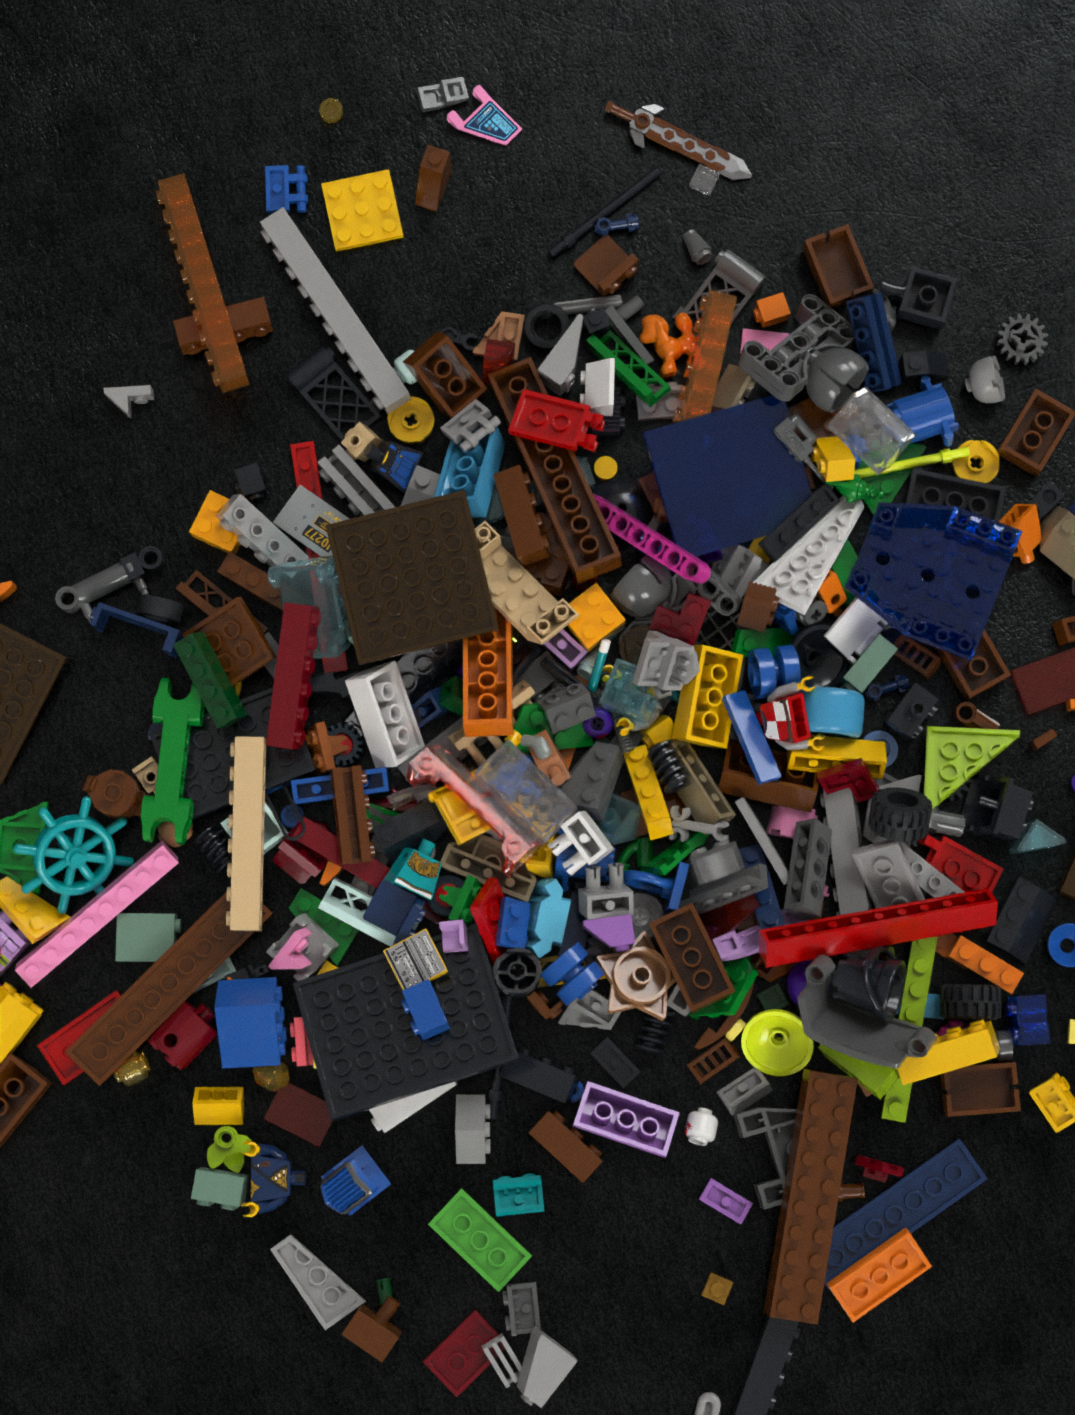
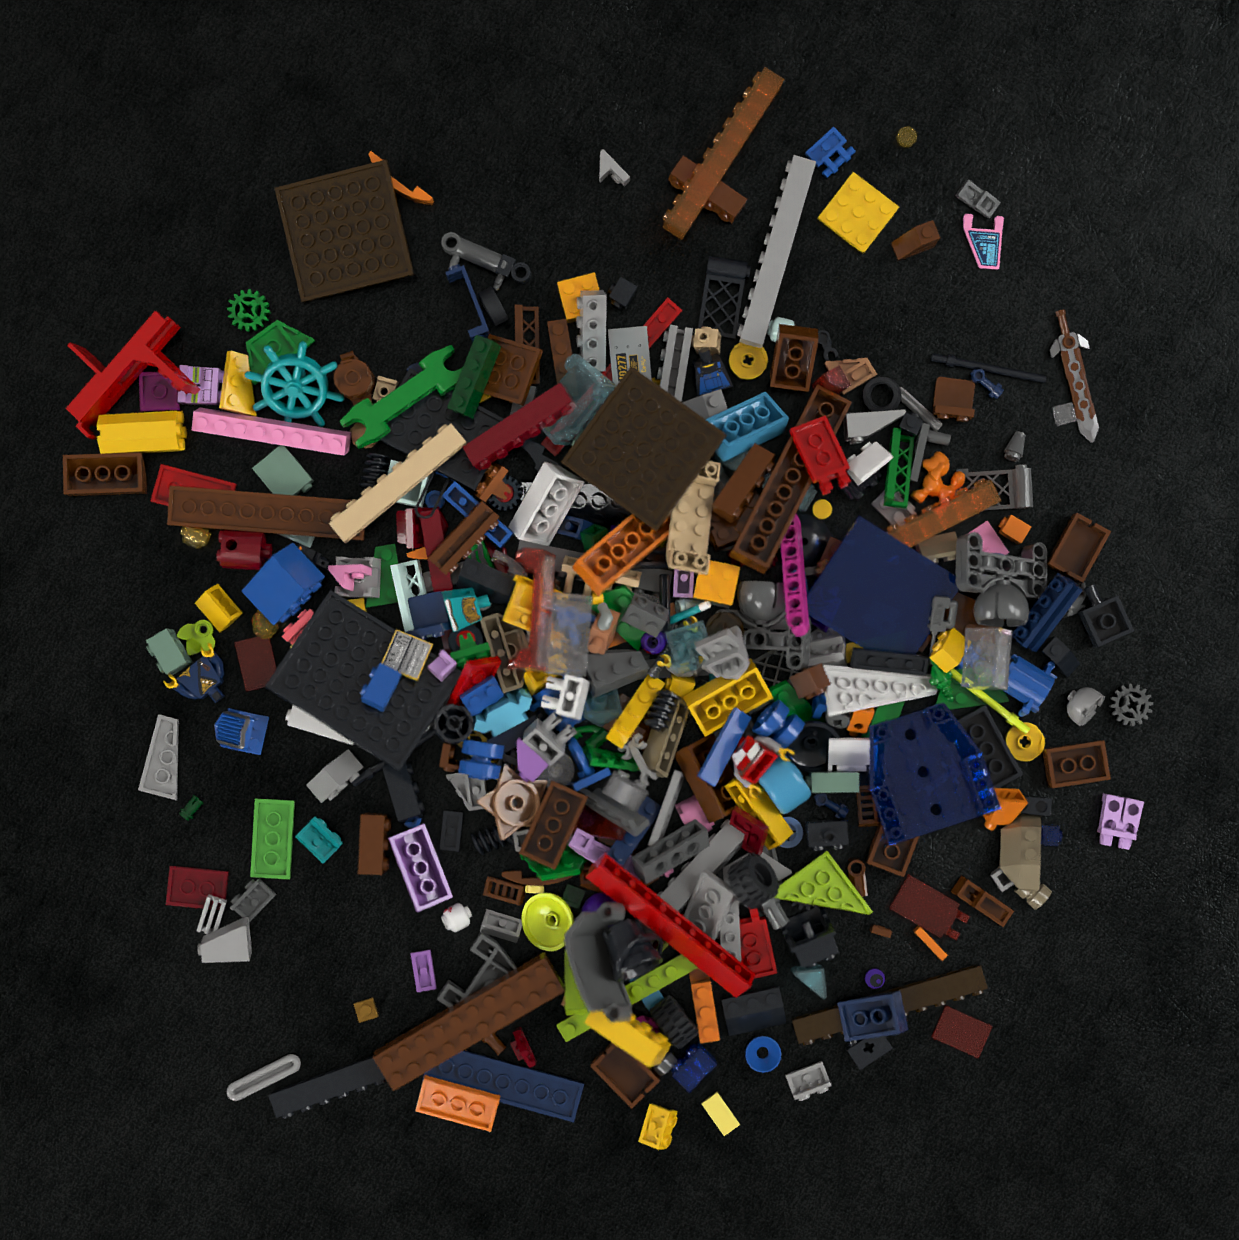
camera: 45 degrees right, 5 degrees up
reddish brown brick [341,1295,402,1362] -> none
light grey plate [440,399,501,452] -> none
dark red plate [649,592,712,646] -> none

